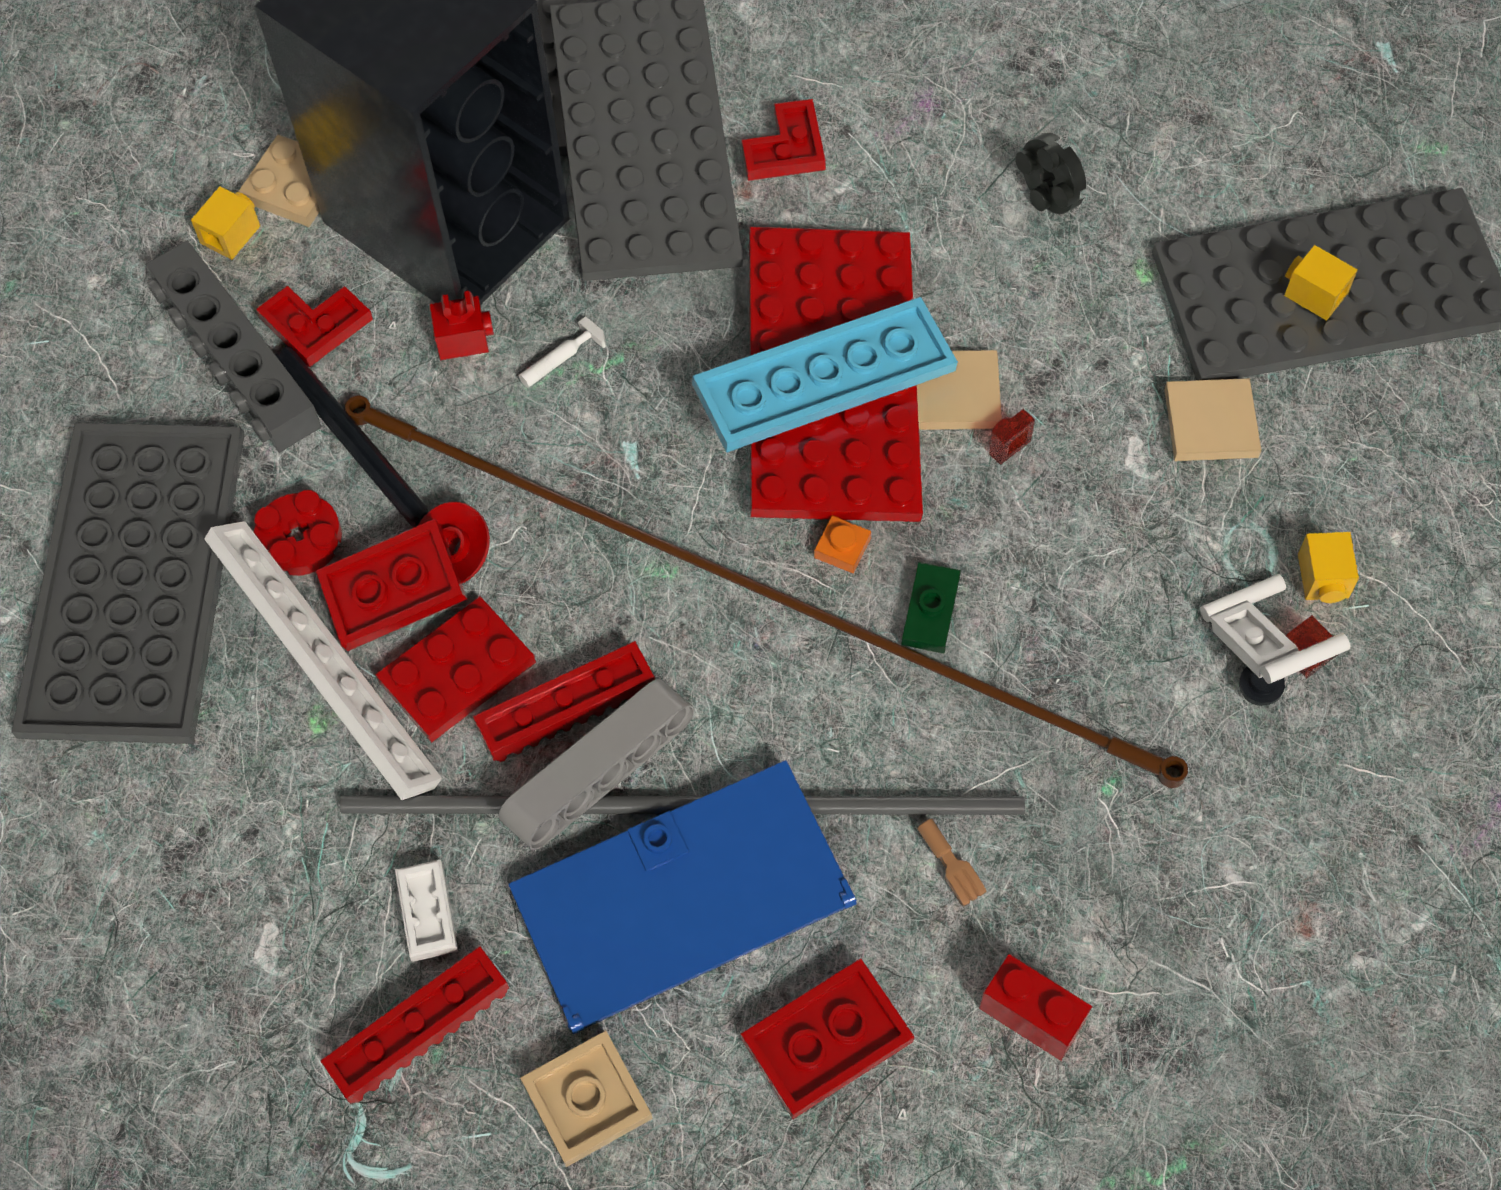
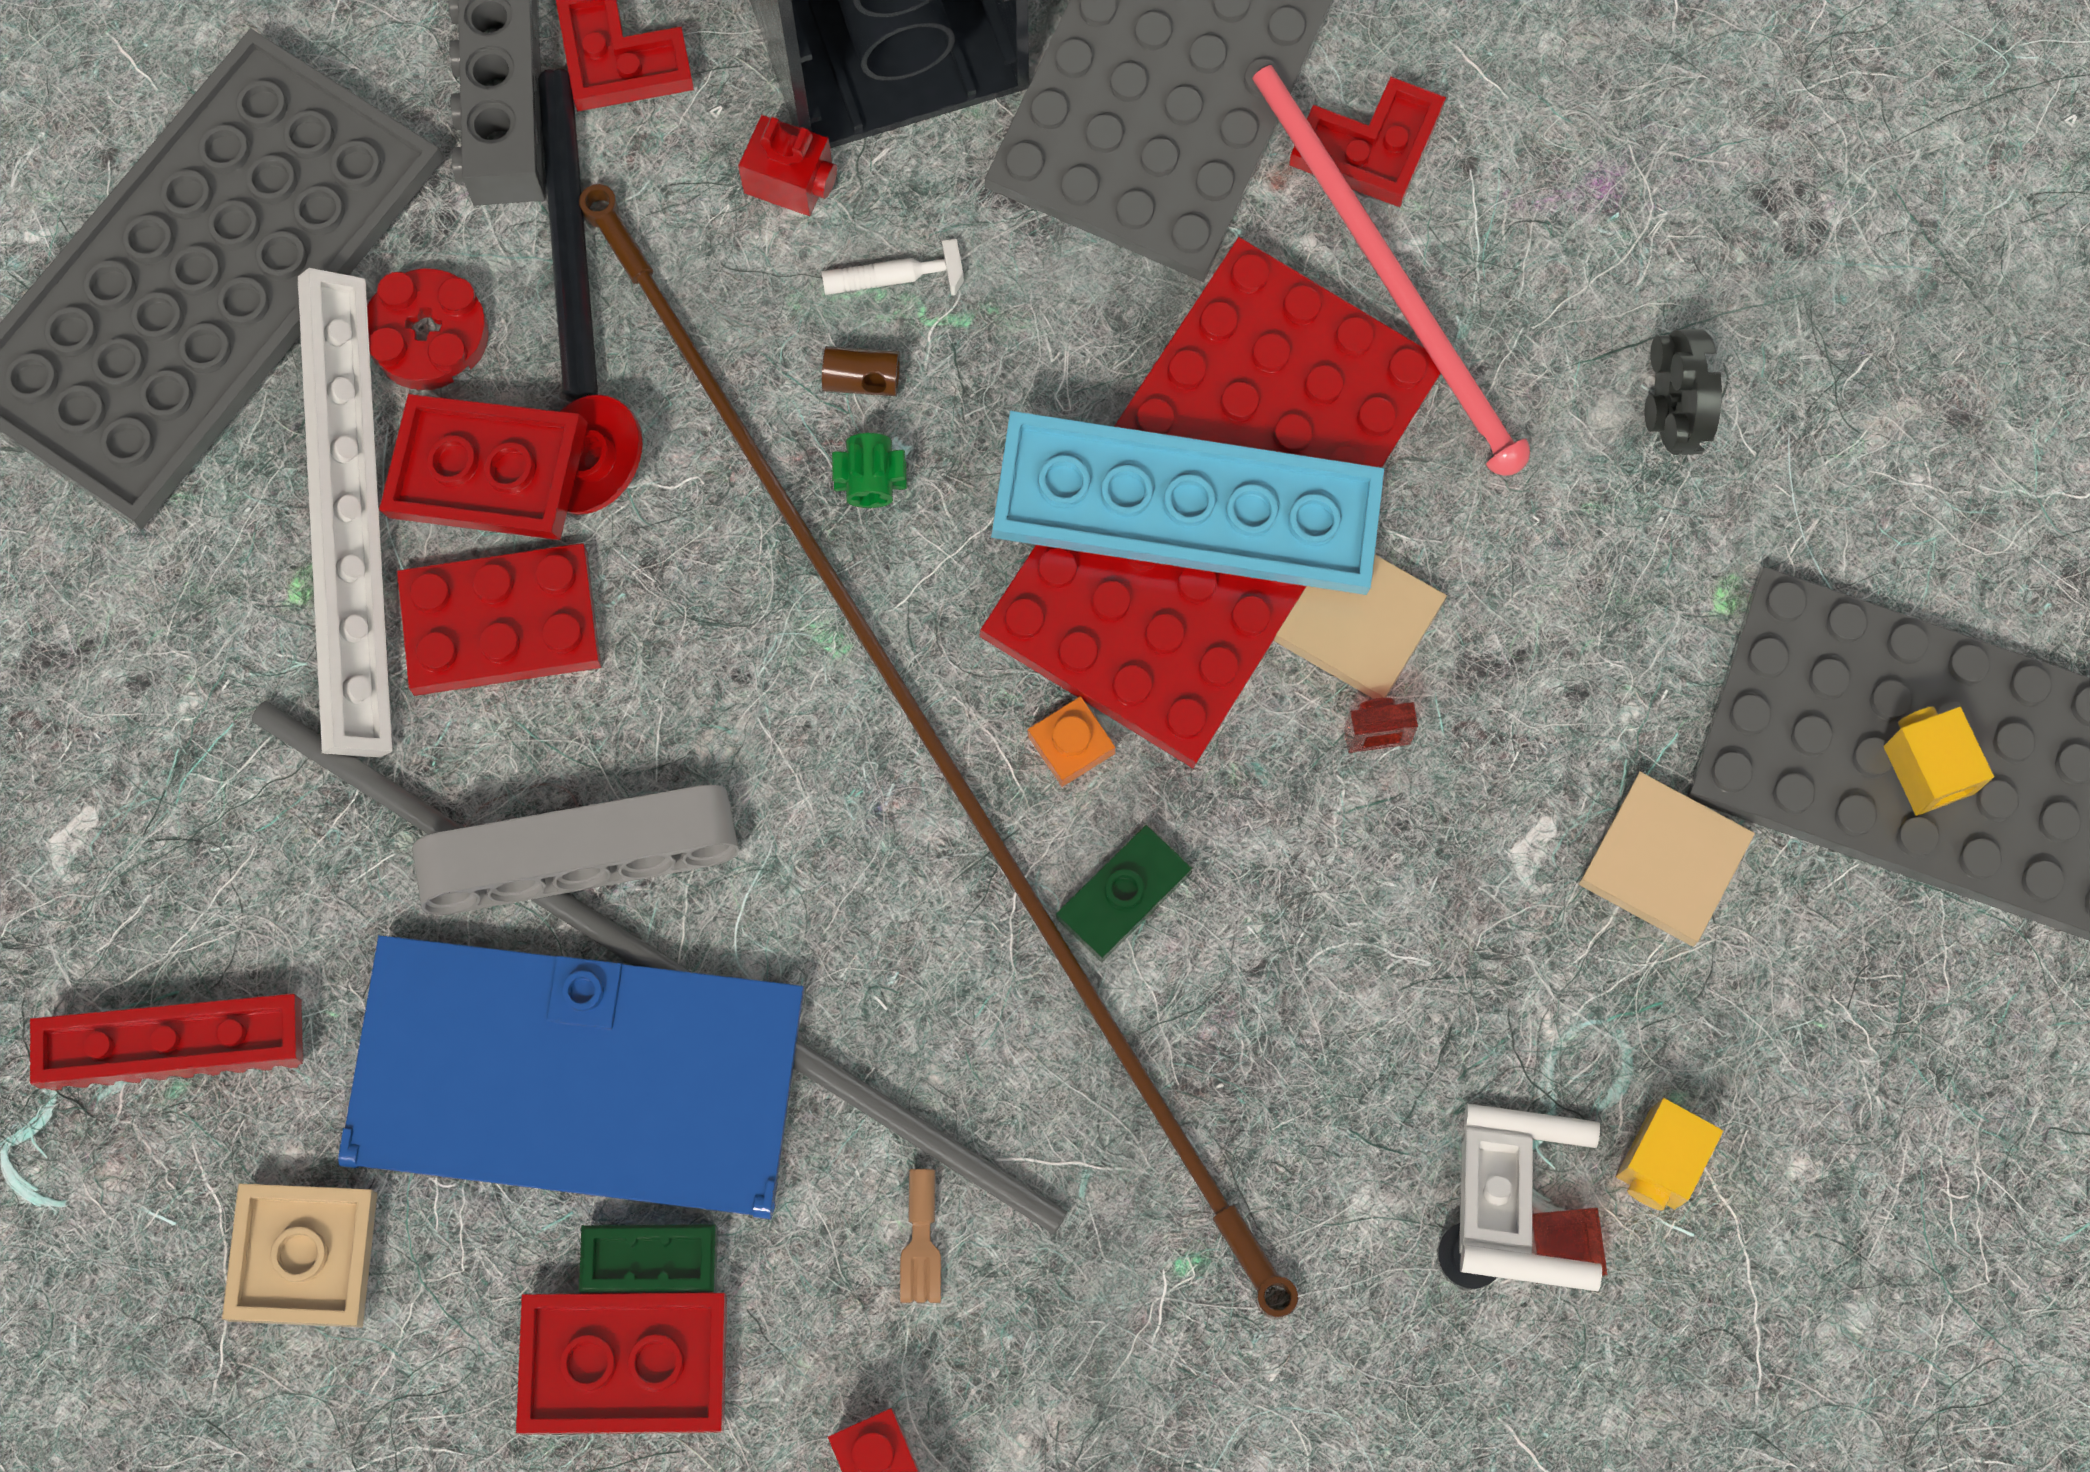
camera: 30 degrees right, 10 degrees up
white plate [395,859,458,962] -> none
red gear [473,641,655,762] -> none
none -> dark green plate [579,1224,718,1294]
none -> reddish brown piece [822,346,900,397]
none -> green gear [832,433,907,508]
none -> coral bar [1252,65,1530,476]

